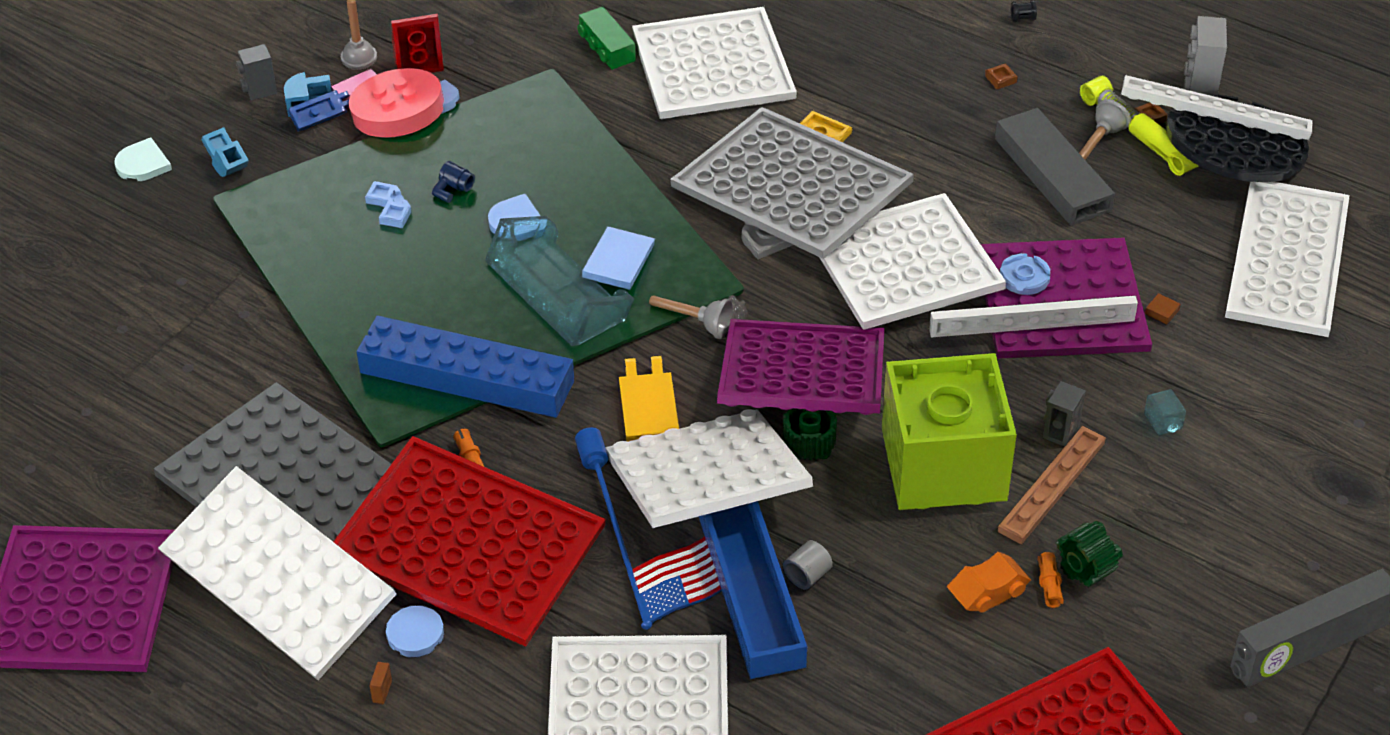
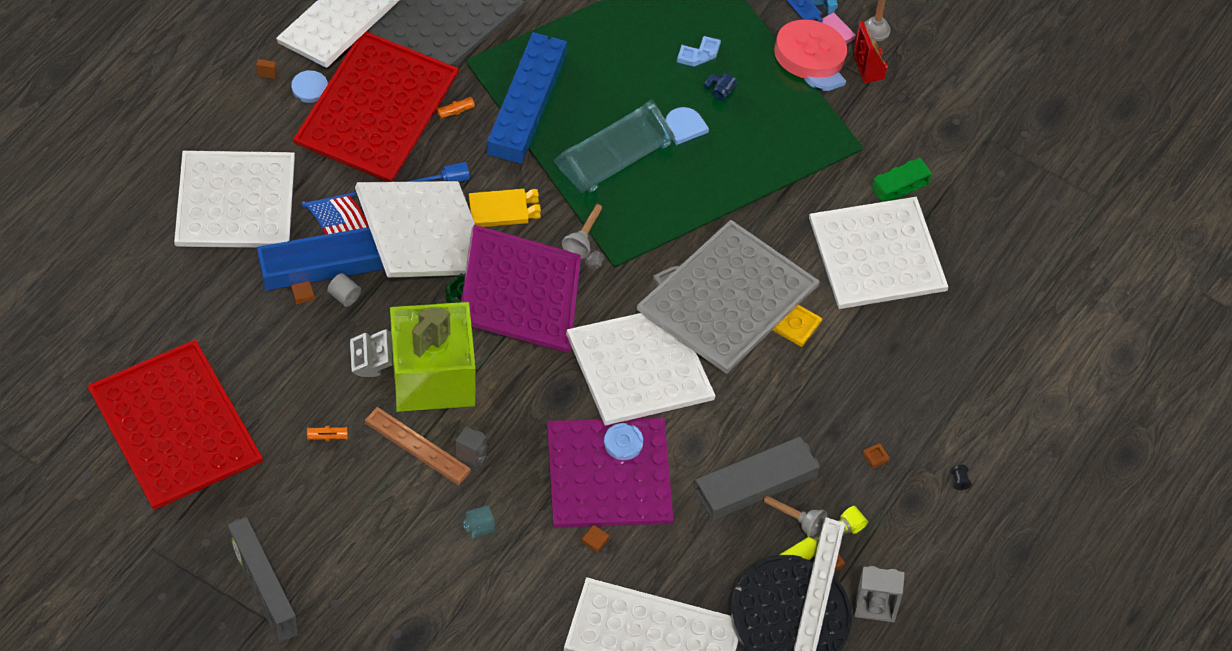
camera: 85 degrees right, 10 degrees up
light blue tile [582,227,655,290] -> none
white plate [929,296,1138,337] -> none
orange brick [947,552,1031,613] -> none
dark green brick [1056,520,1123,588] -> none
none -> dark orange tile [291,281,315,304]
none -> light grey brick [350,329,393,377]
none -> olive brick [412,307,451,357]

